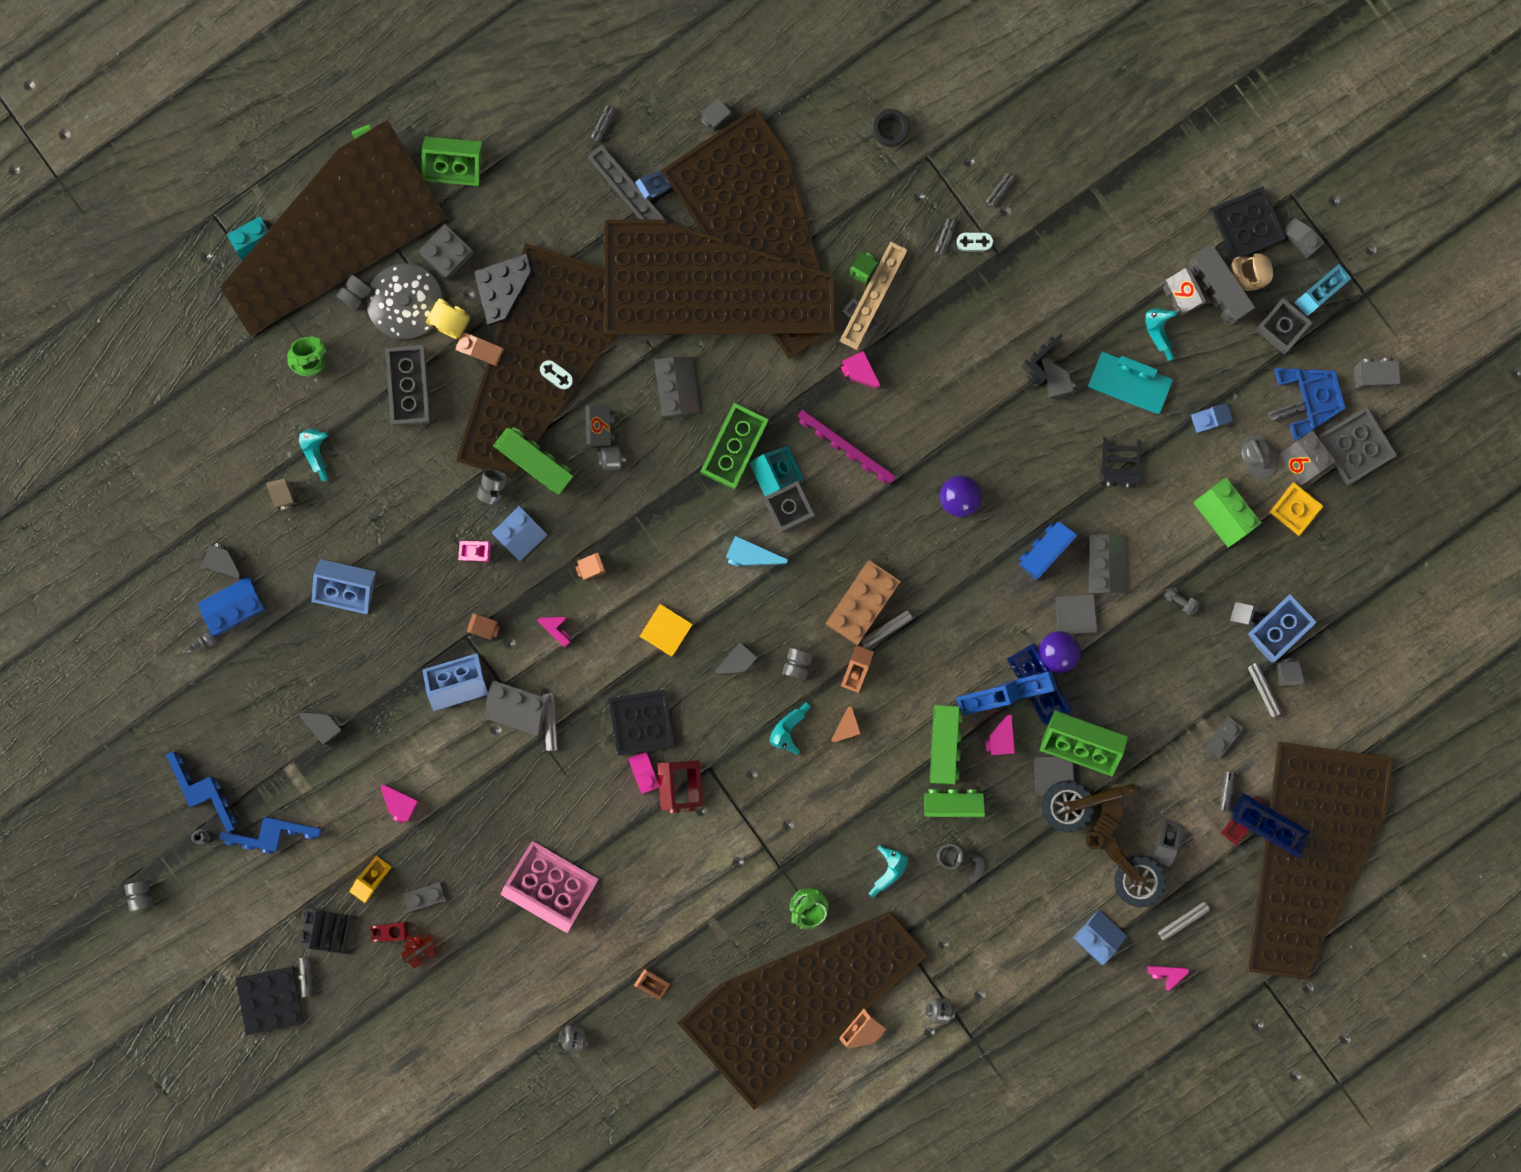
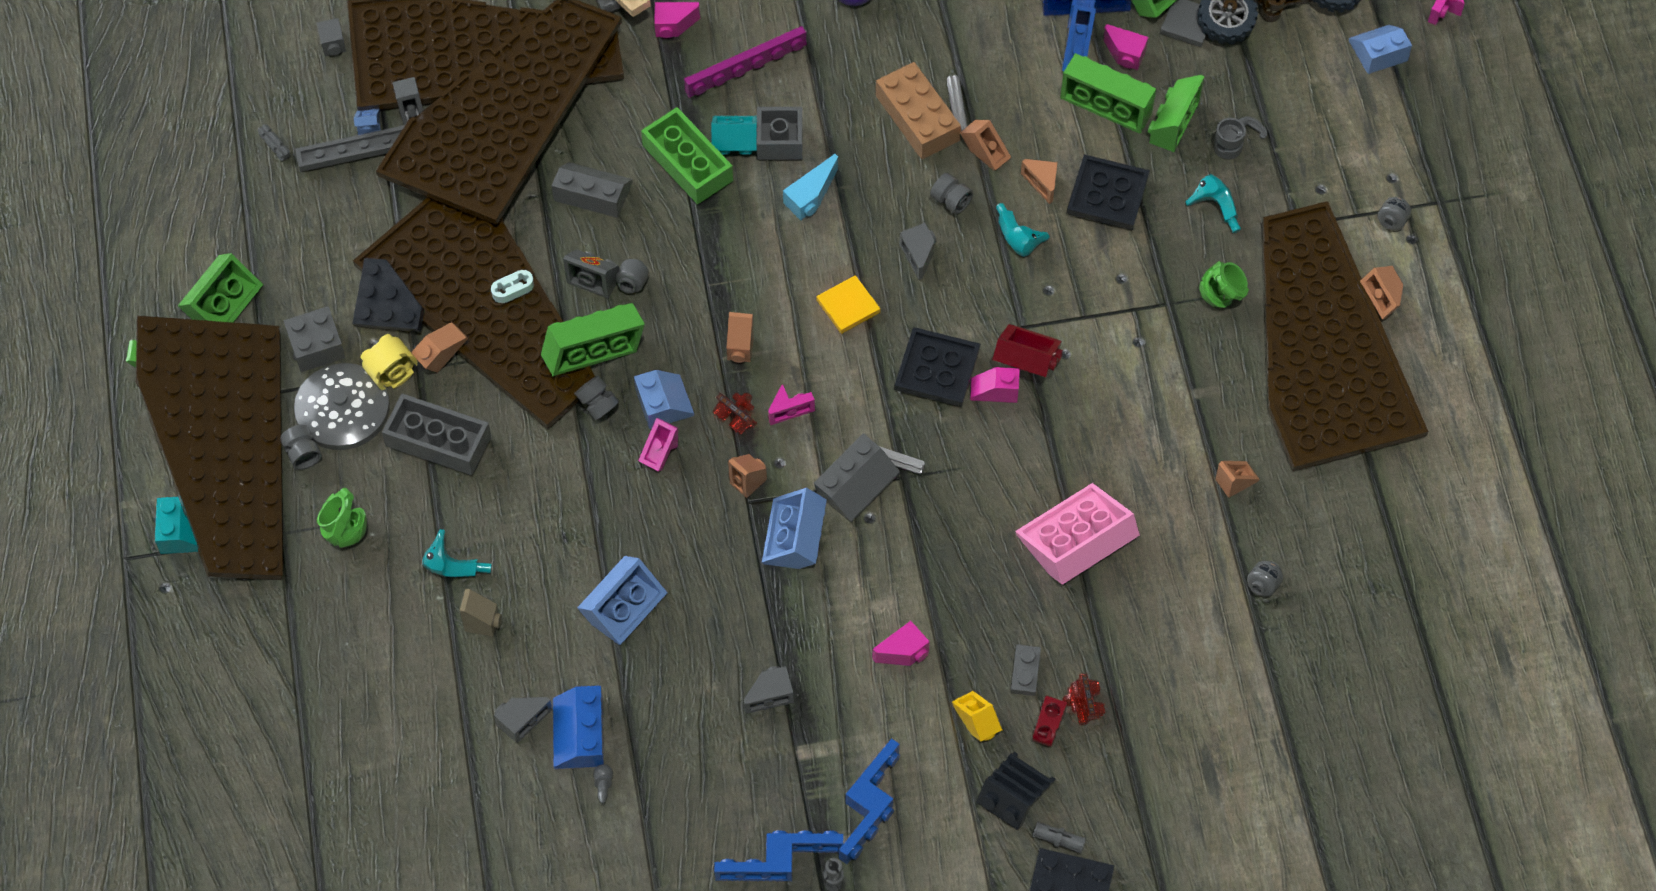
camera: 65 degrees left, 25 degrees down
none -> dark grey slope [393,77,424,125]
none -> clear red hips [713,392,757,434]
none -> black plate [1067,154,1150,230]

